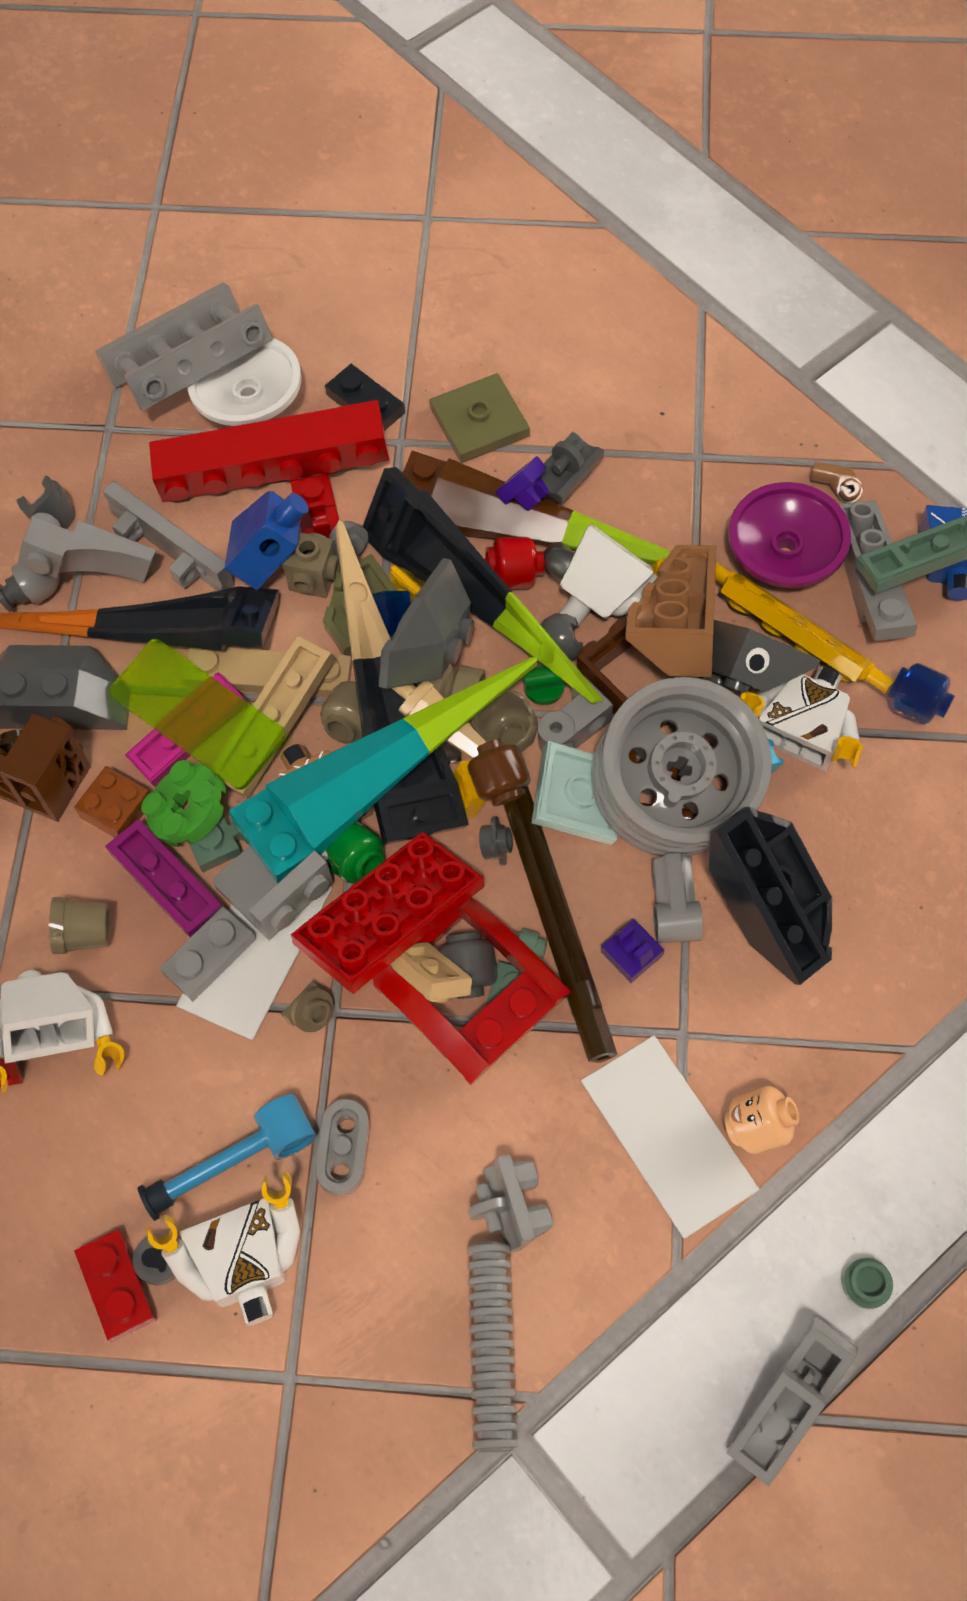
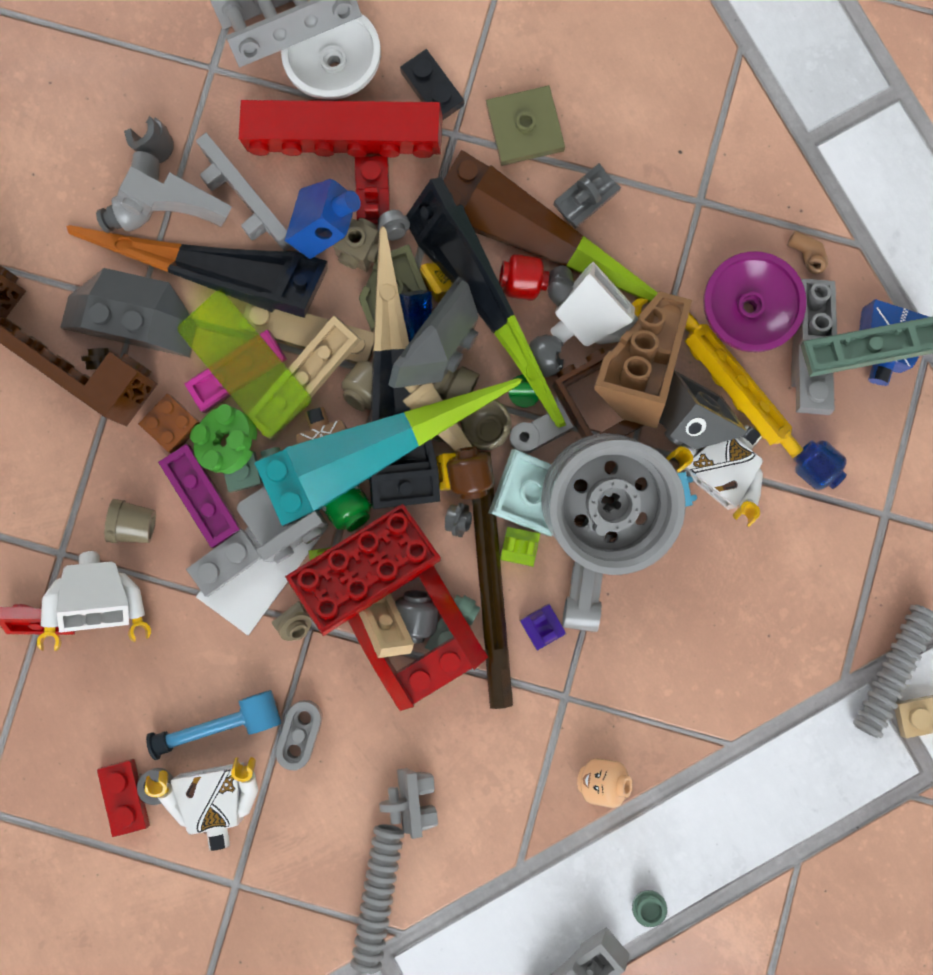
camera: 10 degrees right, 20 degrees up
dark purple tile [495,456,549,511] -> none
white piece [581,1035,760,1239] -> none
black wedge [708,807,832,985] -> none
none -> lime tile [500,527,540,567]

